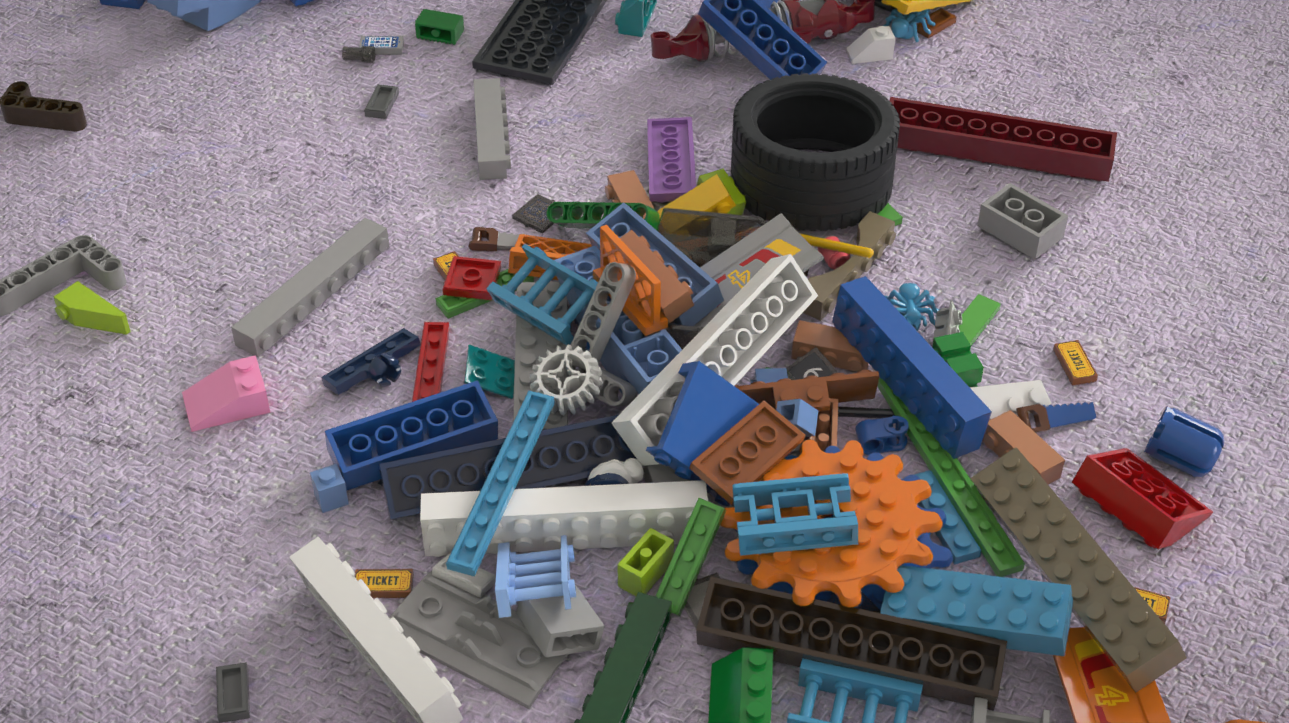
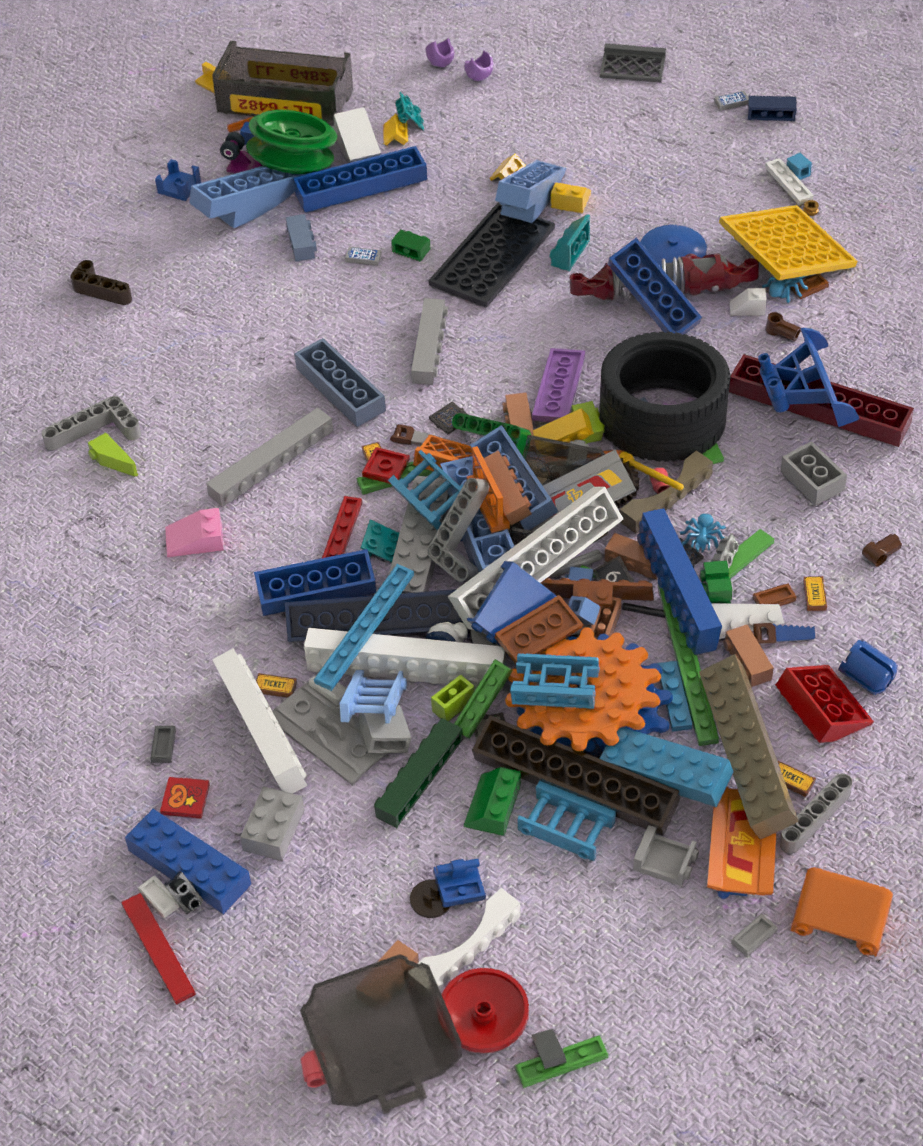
camera: 15 degrees right, 5 degrees up
medium blue brick [310,464,349,513] -> none
dark blue plate [321,328,421,395] -> none
clear smoke pin [342,46,376,63] -> none
dark grey tile [364,84,399,119] -> none
white gear [530,344,603,416] -> none
blue piece [855,416,909,455] -> none
none -> sand blue brick [285,214,317,262]
none -> sand blue brick [294,338,386,427]
none -> light grey axle [550,549,602,578]
none -> dark orange tile [752,583,797,606]
none -> blue piece [758,328,859,427]
none -> reddish brown piece [765,312,801,341]
none -> light grey beam [780,773,852,854]
none -> reddish brown piece [862,534,902,567]

